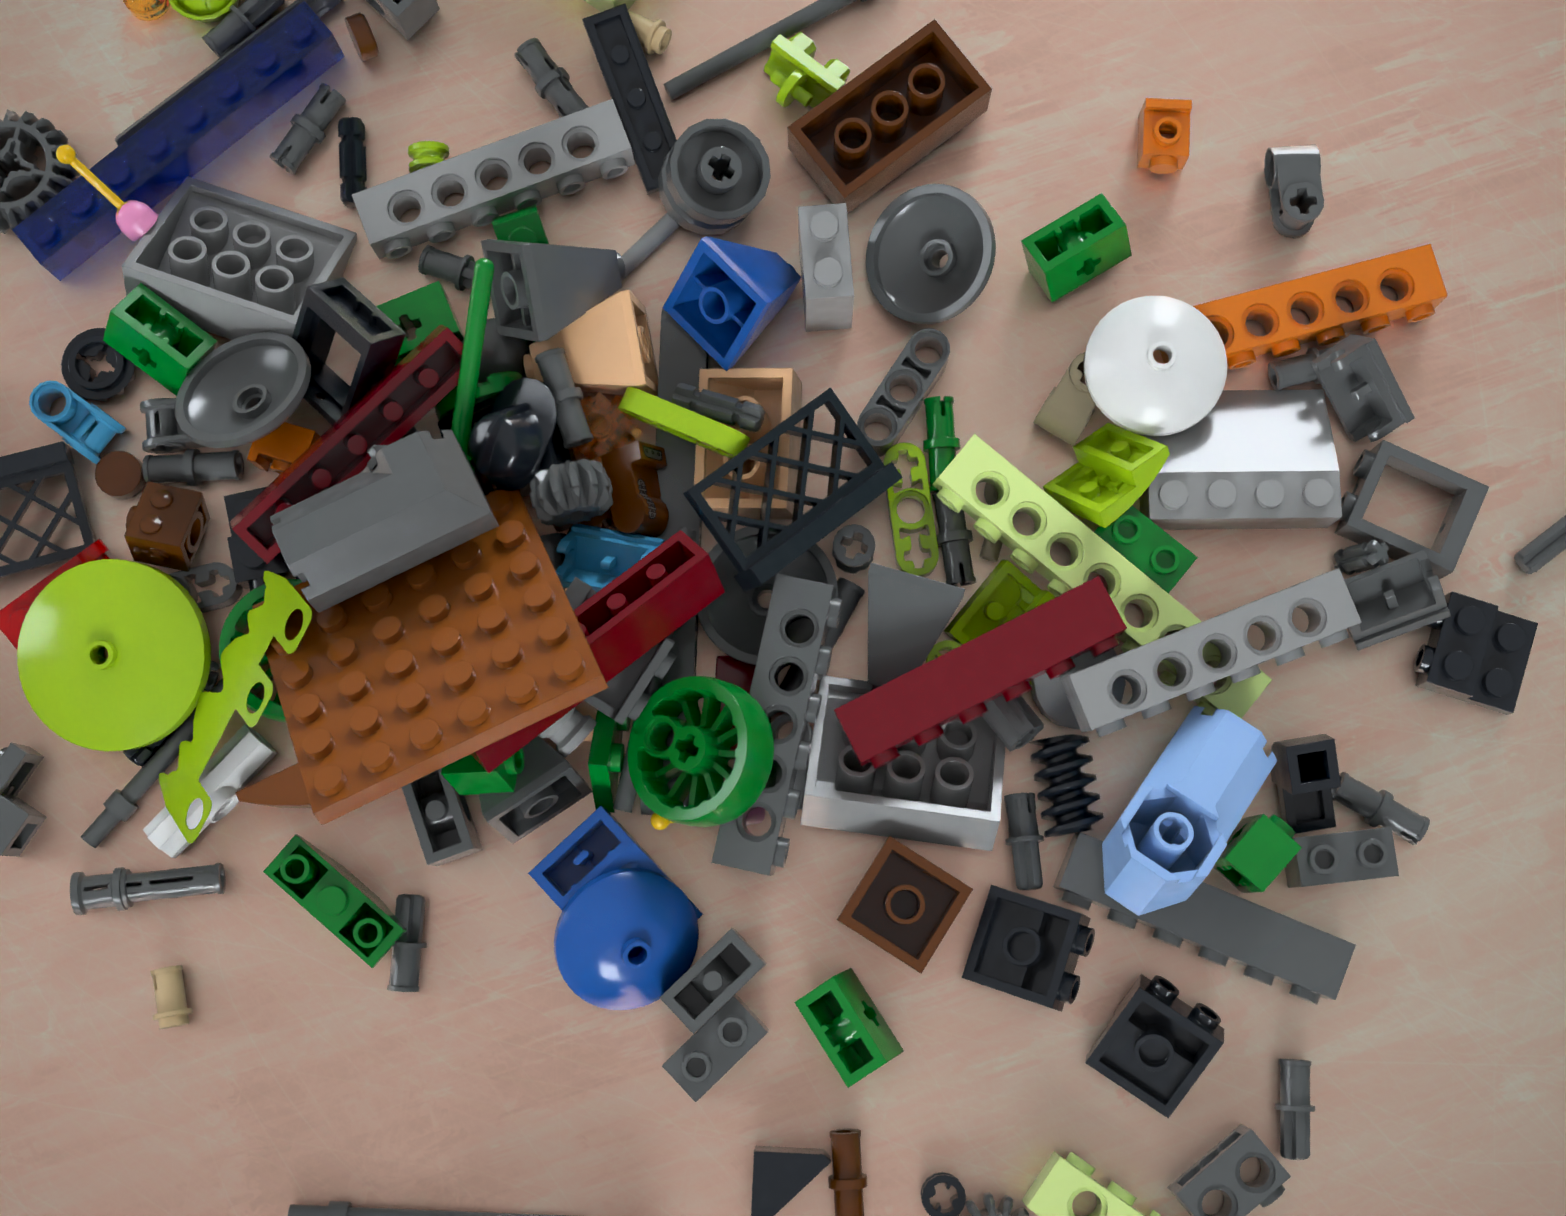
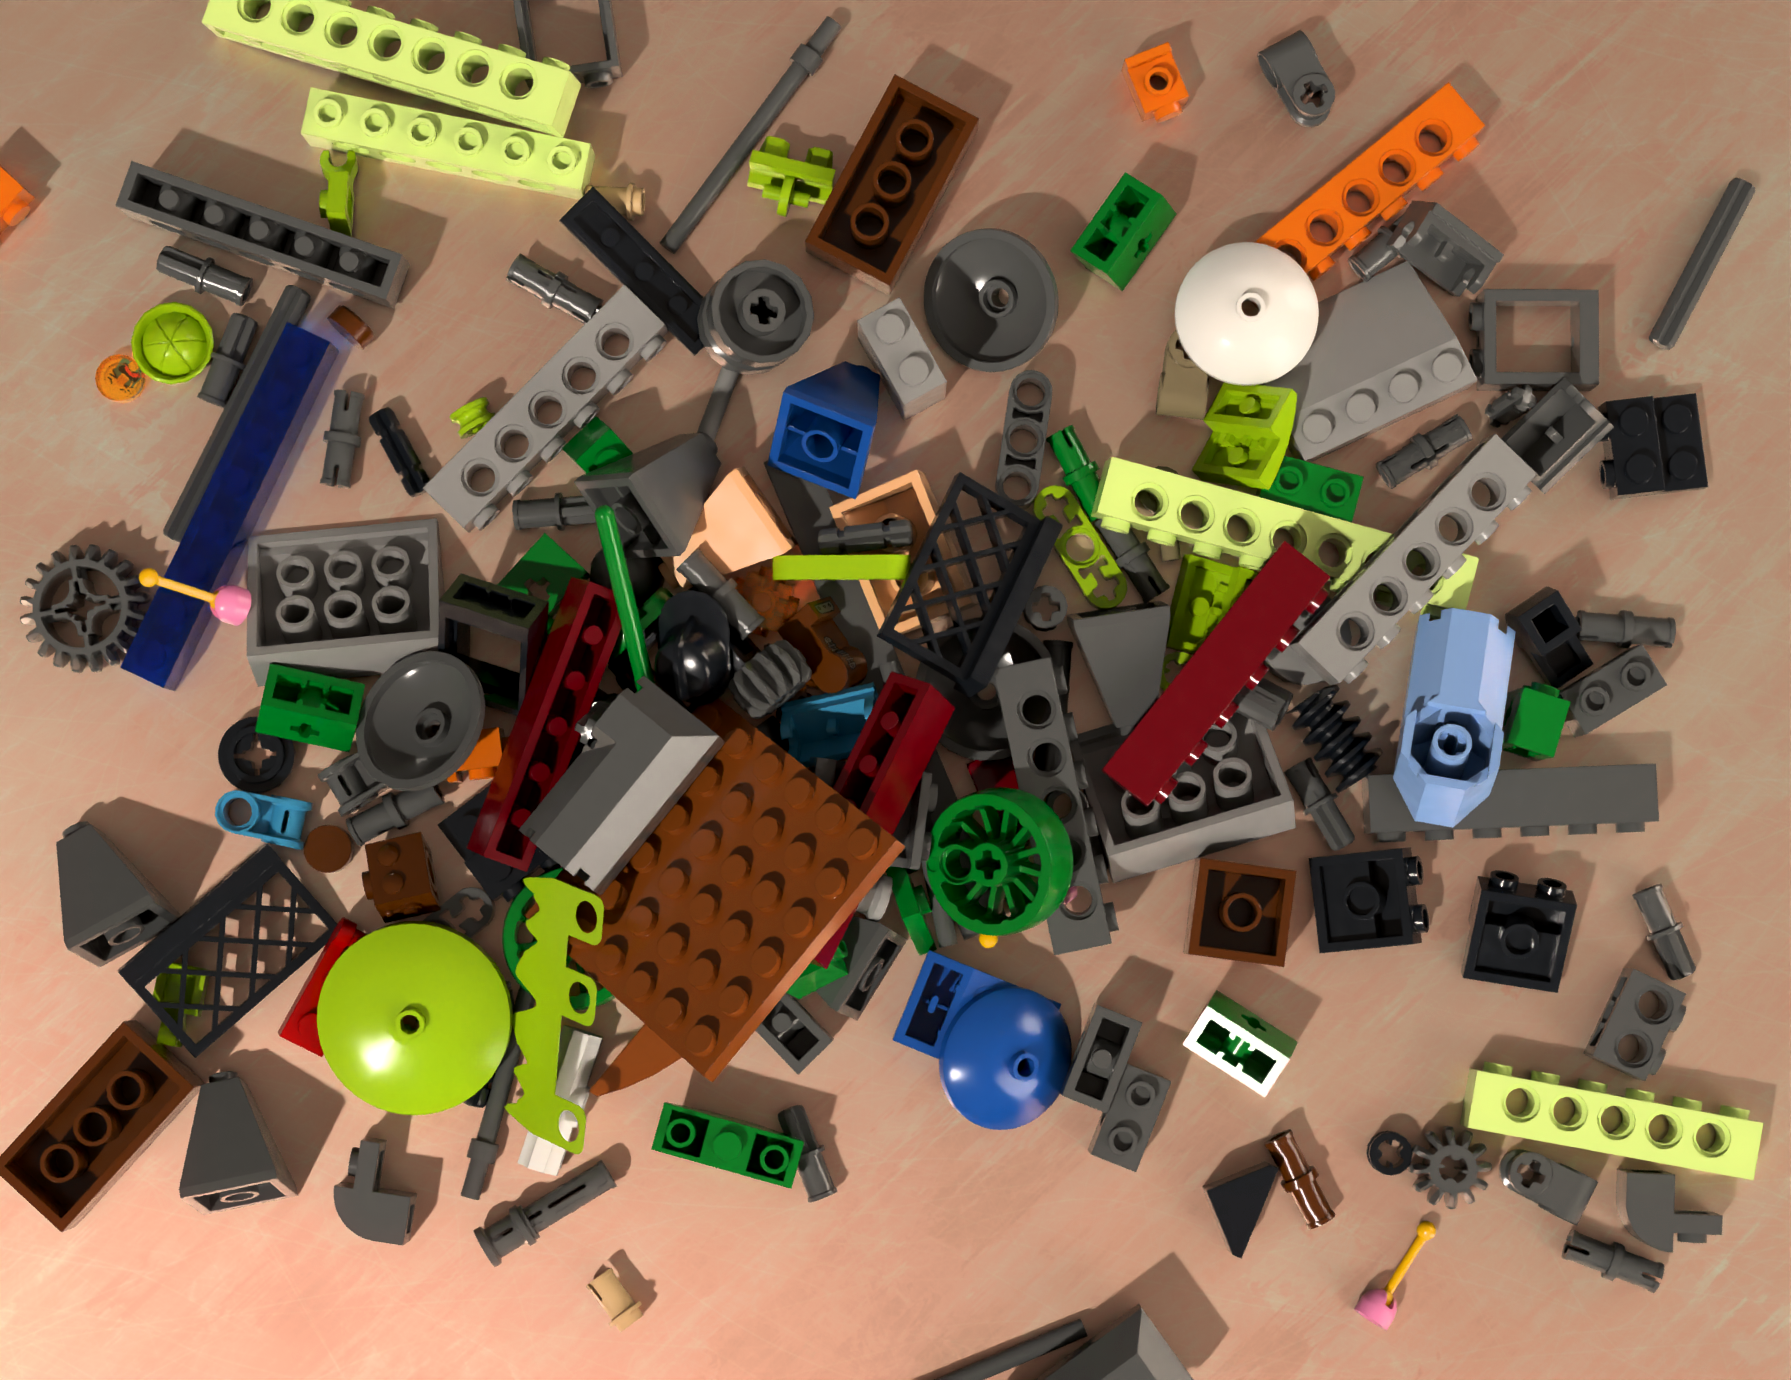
camera: 30 degrees left, 5 degrees up
none -> dark grey pin [1376,414,1473,489]

